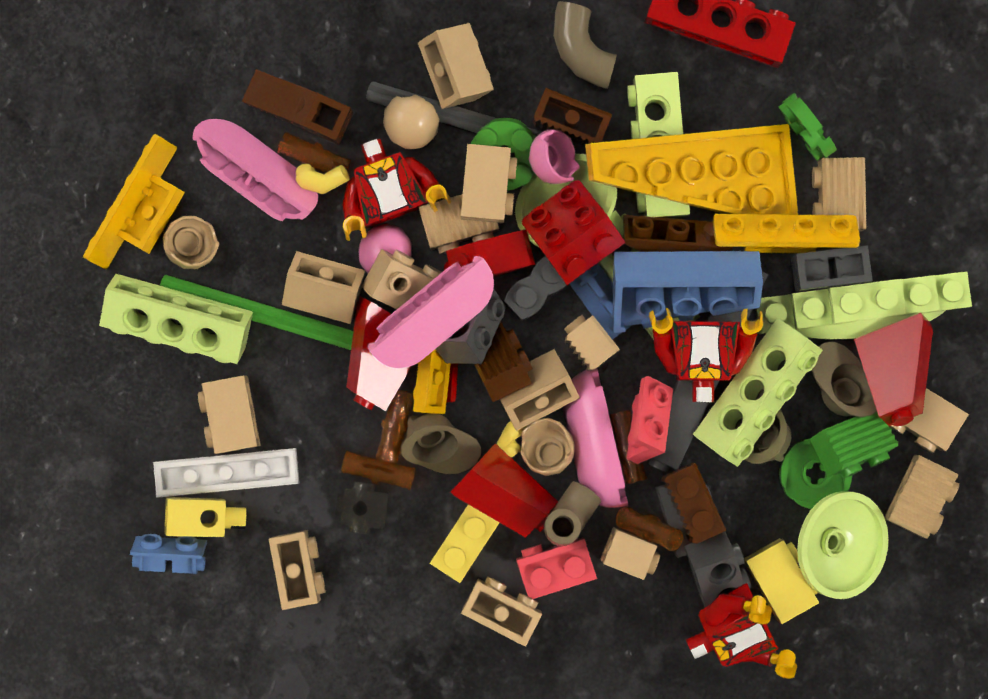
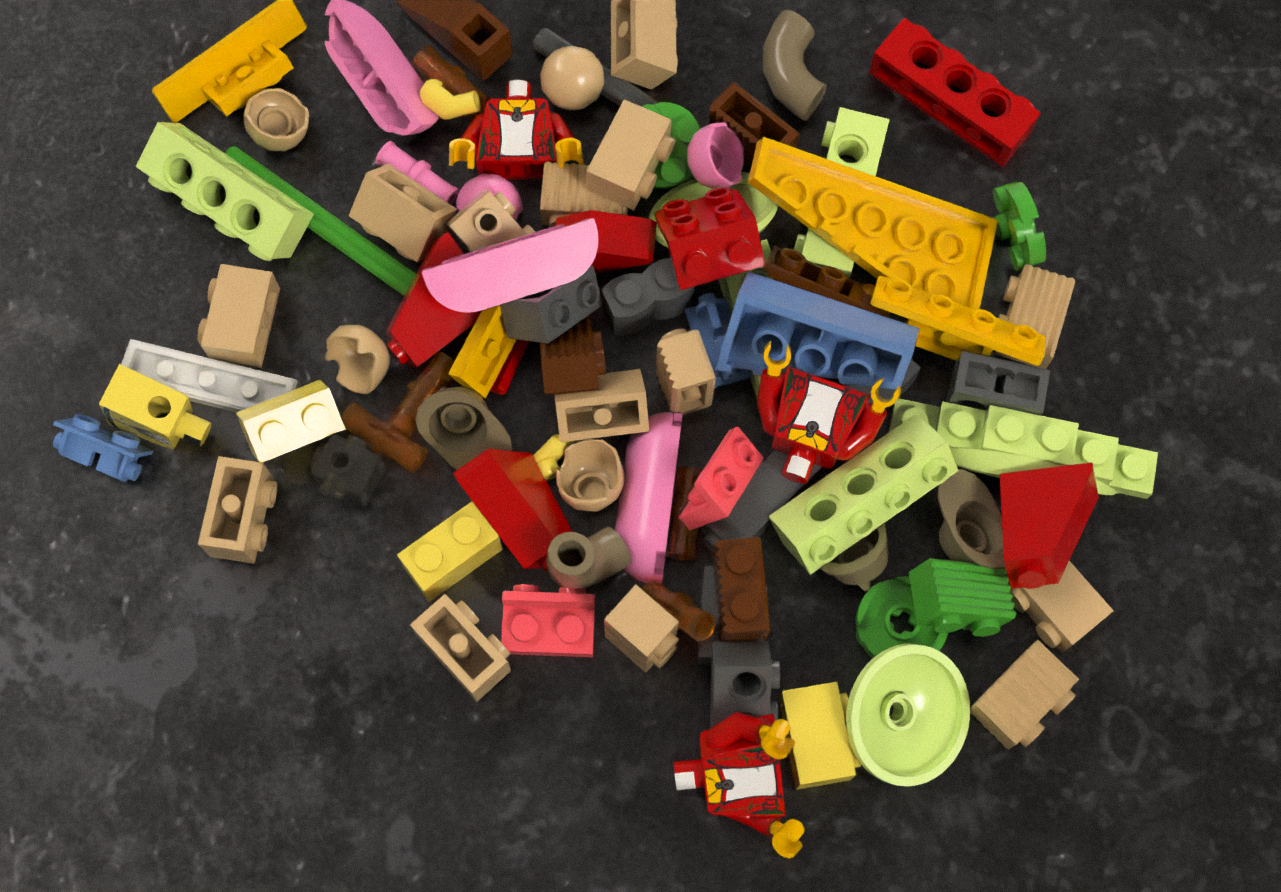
camera: 15 degrees right, 15 degrees down
none -> brick [236,380,345,463]
none -> tan hair [325,324,390,394]
none -> bright pink pin [375,141,460,205]

